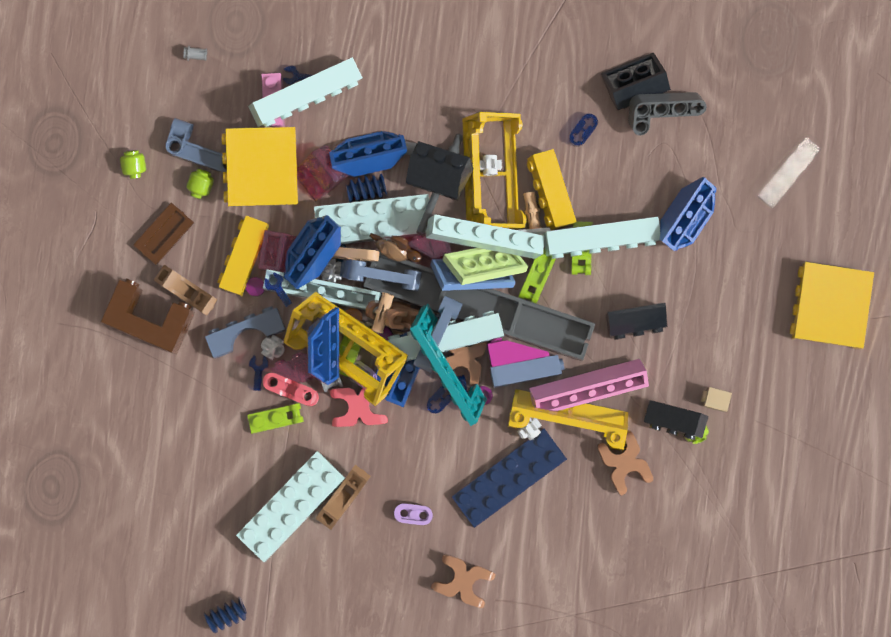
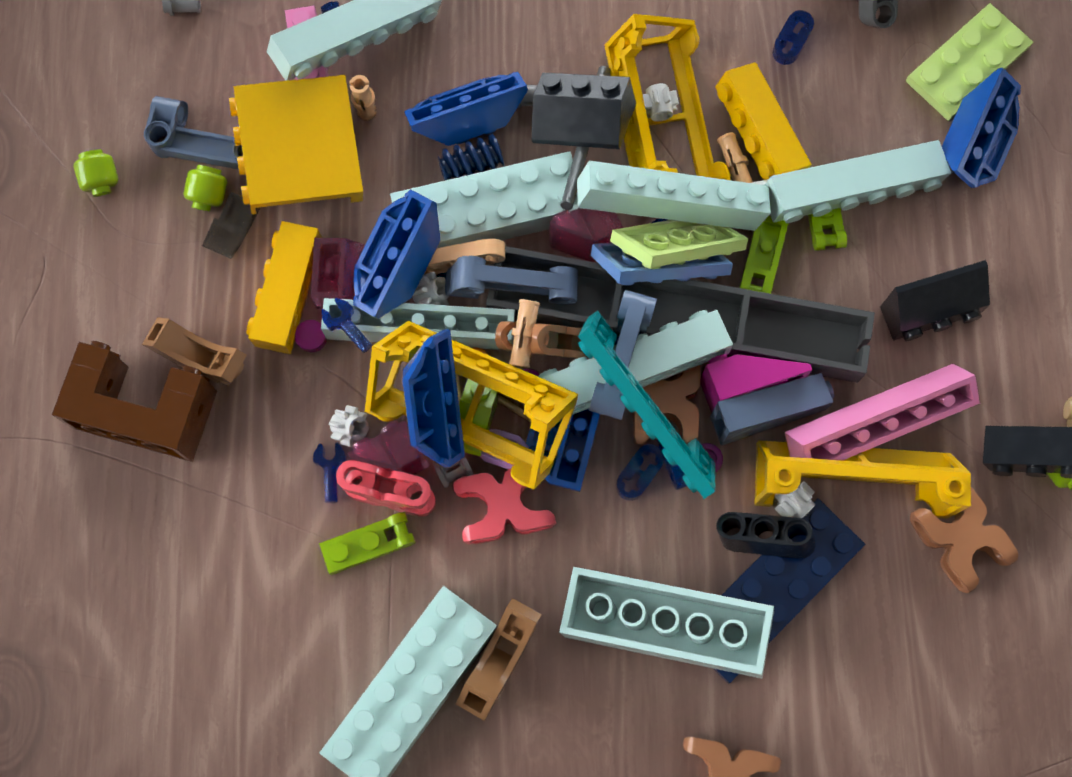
camera: 10 degrees left, 10 degrees down
reddish brown piece [134,202,194,265] -> none
sand blue arch [205,306,286,359] -> none
clear pink slope [297,145,348,202] -> none
animal [369,233,422,263] -> none
lavender plate [394,504,433,525] -> none
none -> clear smoke slope [202,192,260,259]
none -> light nougat pin [350,75,376,120]
none -> light aqua brick [559,567,774,679]
none -> black beam [716,512,816,559]
none -> yellowish green plate [906,3,1033,121]

